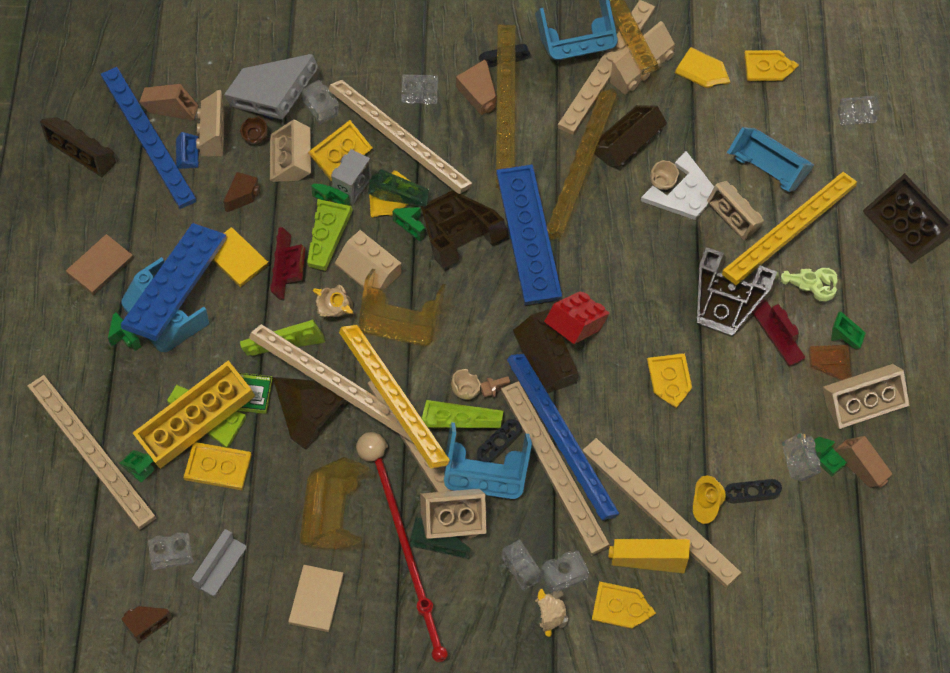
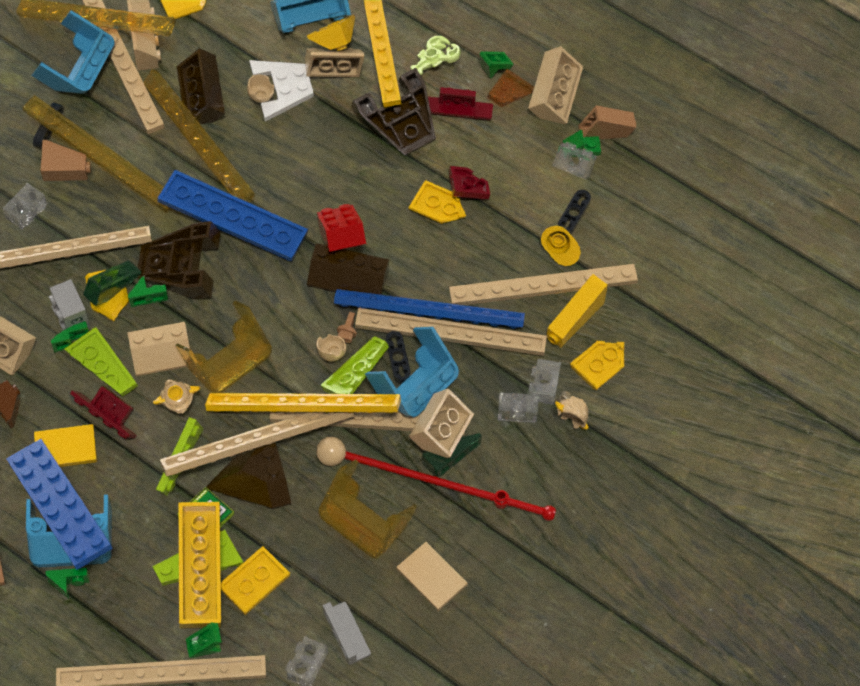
camera: 55 degrees left, 0 degrees up
yellow tile [308,120,373,181] -> none
none -> yellow wedge [307,15,355,51]
none -> dark red plate [448,166,490,200]

